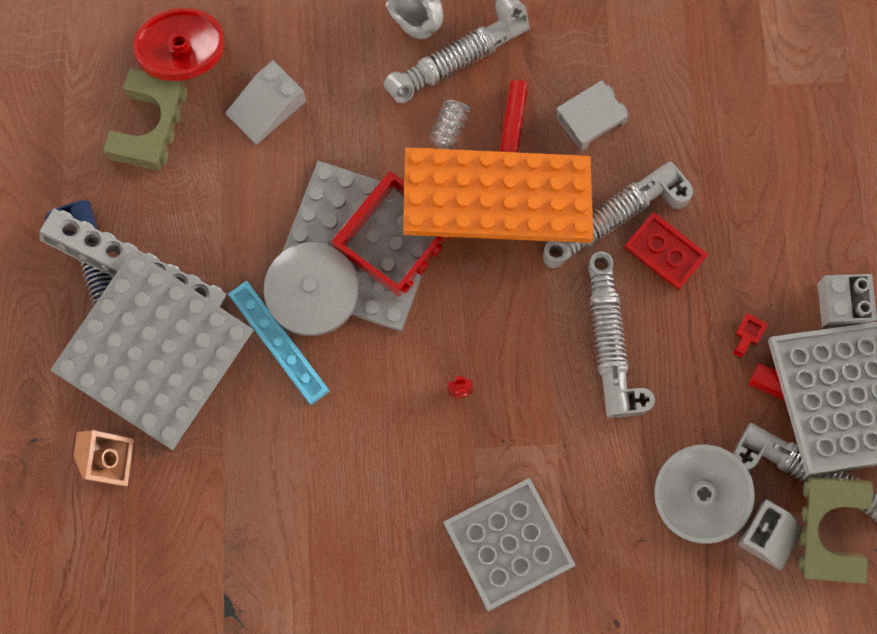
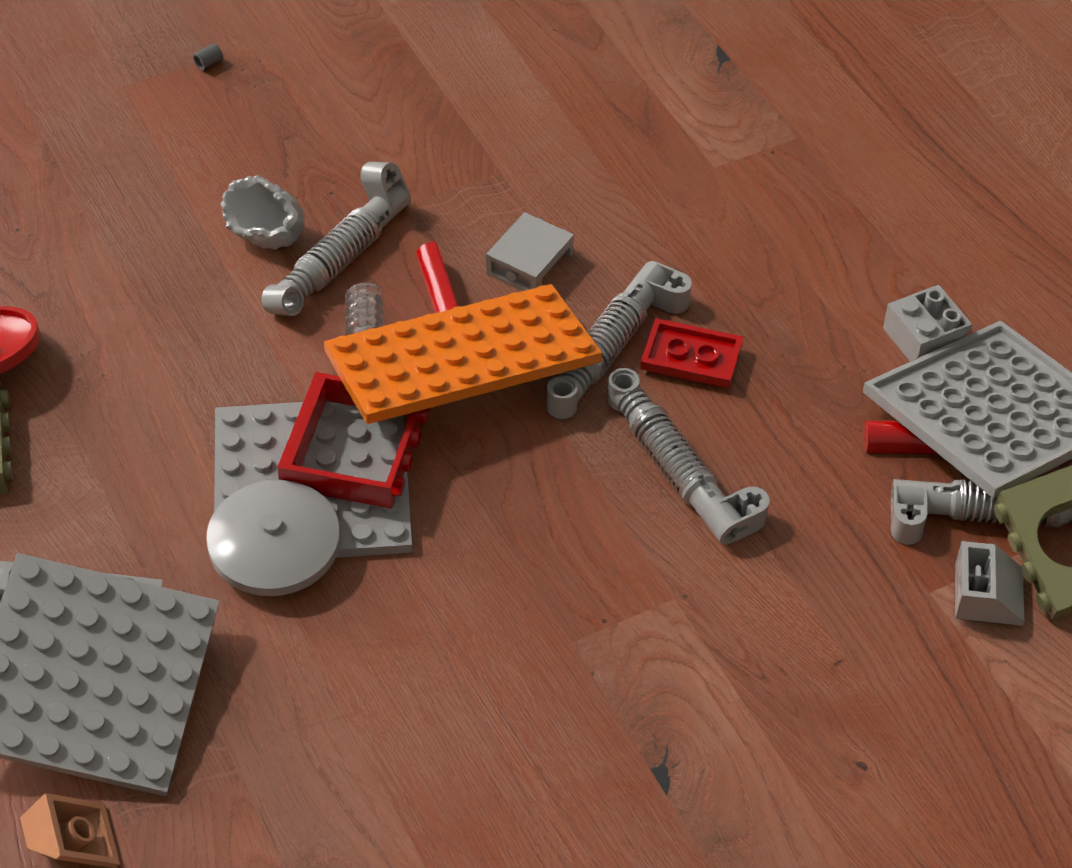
camera: 25 degrees left, 25 degrees down
light grey slope [226,60,306,145] -> none
medium azure tile [228,281,330,405] -> none
light grey plate [443,478,576,611] -> none
red plate [448,376,473,399] -> none
light grey dish [655,444,754,543] -> none
red plate [733,313,768,358] -> none

